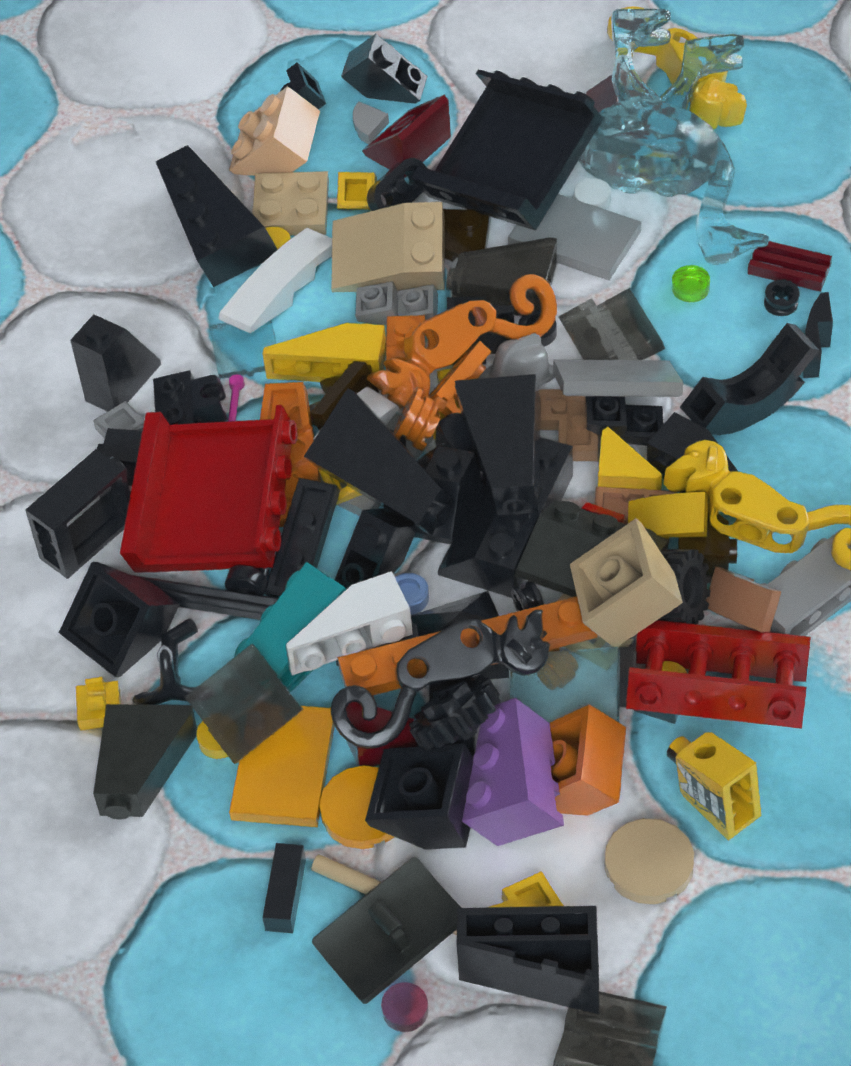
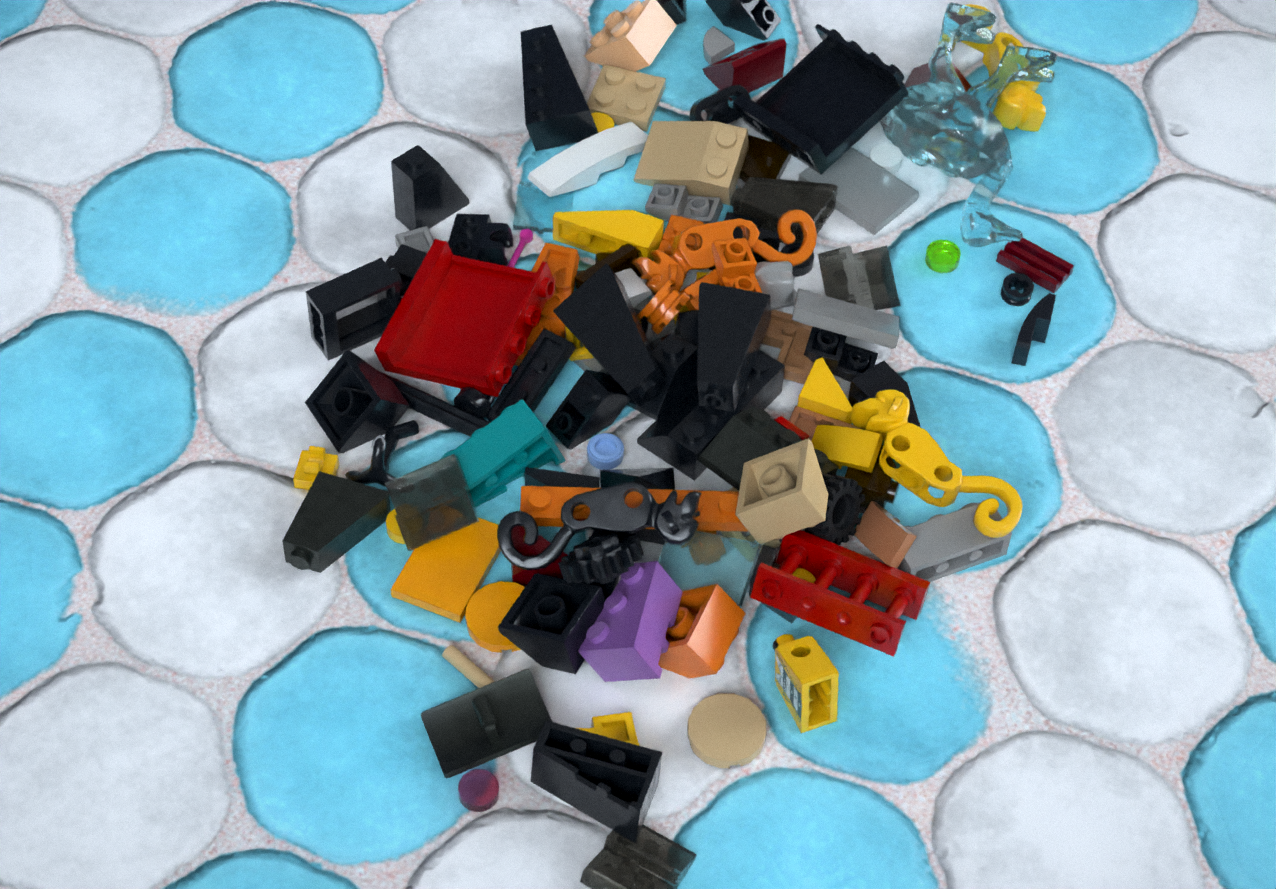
camera: 10 degrees right, 0 degrees up
black piece [262,843,306,933] -> none
white slope [286,571,413,675] -> none
yellow slope [337,172,377,210] -> none
black bush [511,581,544,611] -> none
black arch [680,323,819,435] -> none
none -> orange slope [712,238,762,293]

